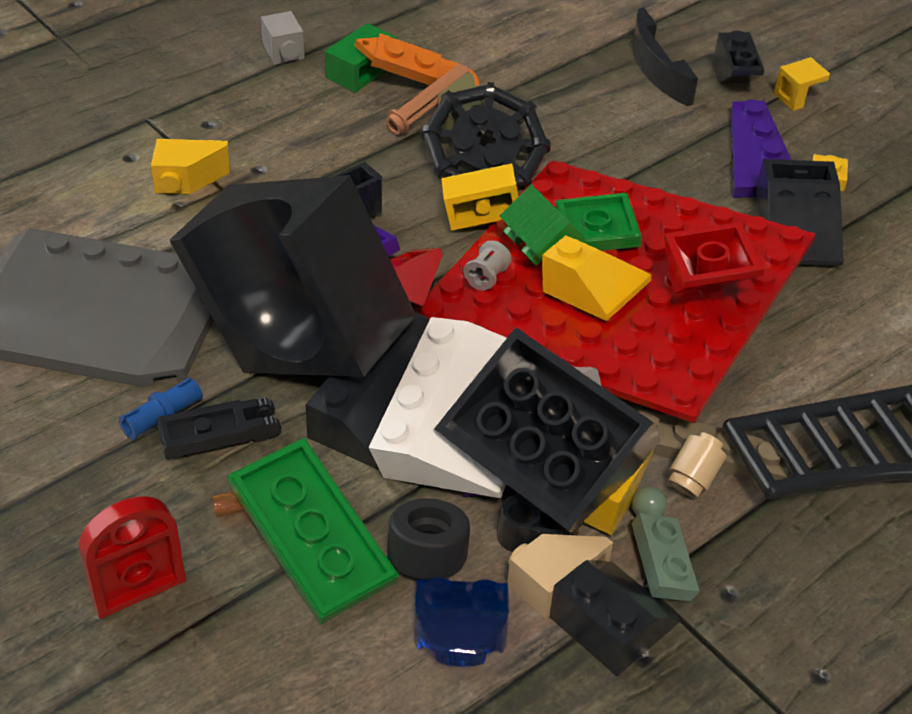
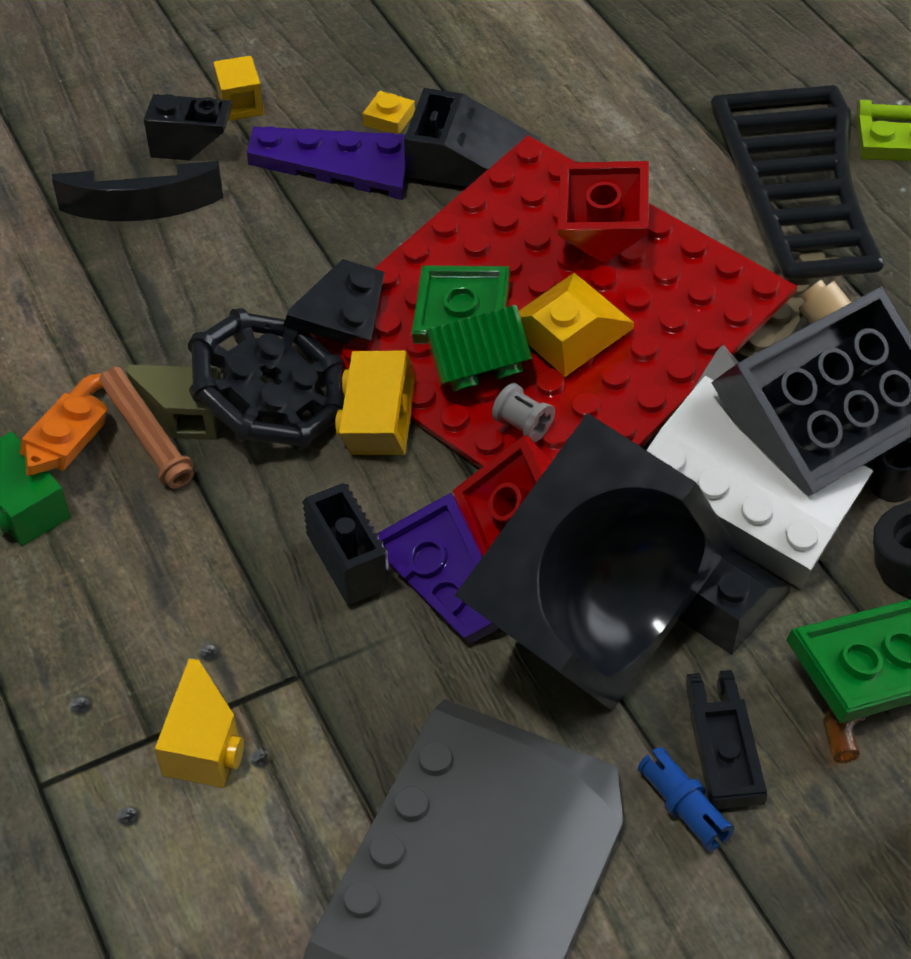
camera: 75 degrees left, 5 degrees up
none -> black wing [283,259,385,350]

